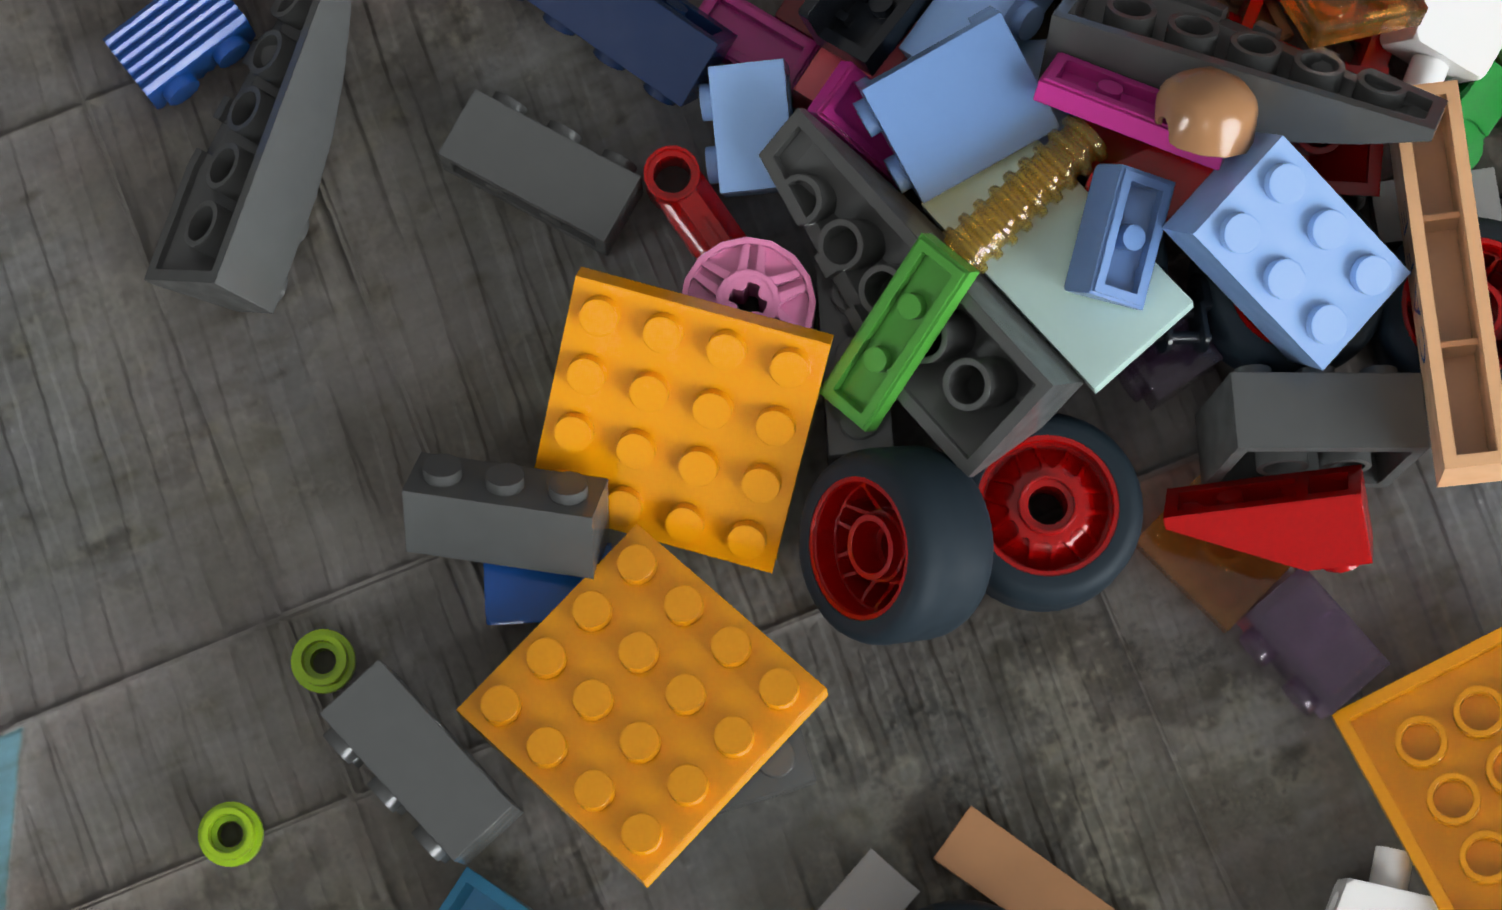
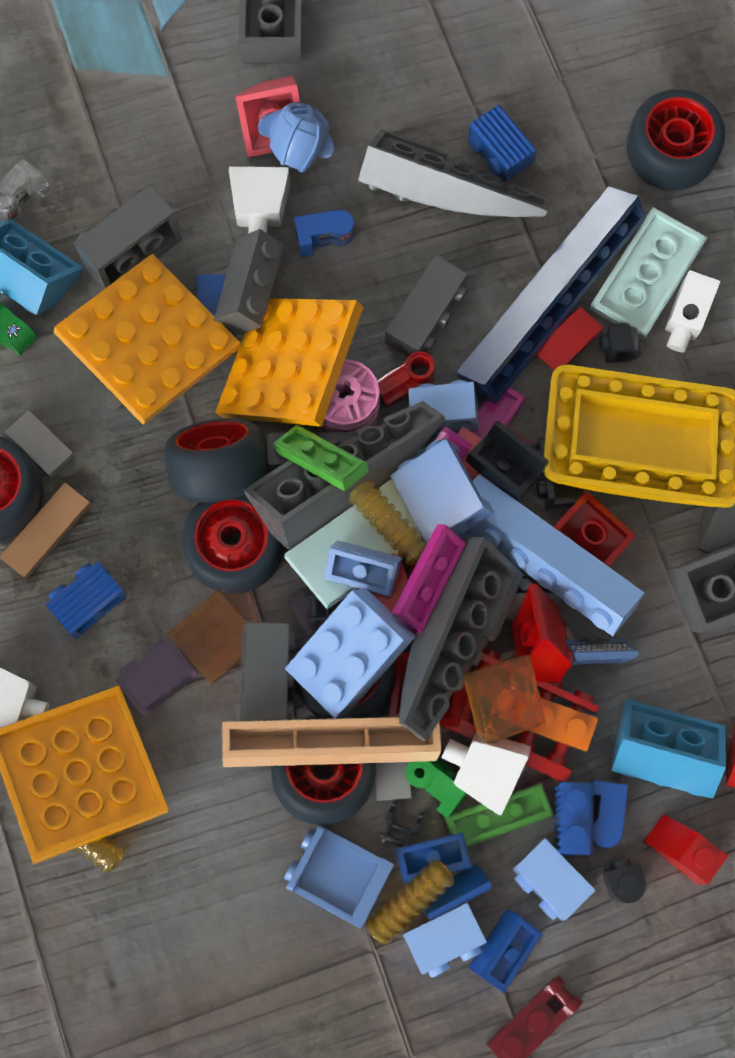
camera: 90 degrees right, 5 degrees down
lime plate [198,802,264,867] -> none
lime plate [291,629,356,694] -> none
medium nougat hair [1155,66,1258,158] -> none
red slope [1163,464,1373,573] -> none
none -> blue brick [45,561,127,639]
none -> white torso [229,167,290,234]
none -> coral slope [235,76,300,158]
none -> medium blue piece [257,102,334,172]
none -> blue leg [294,210,354,258]

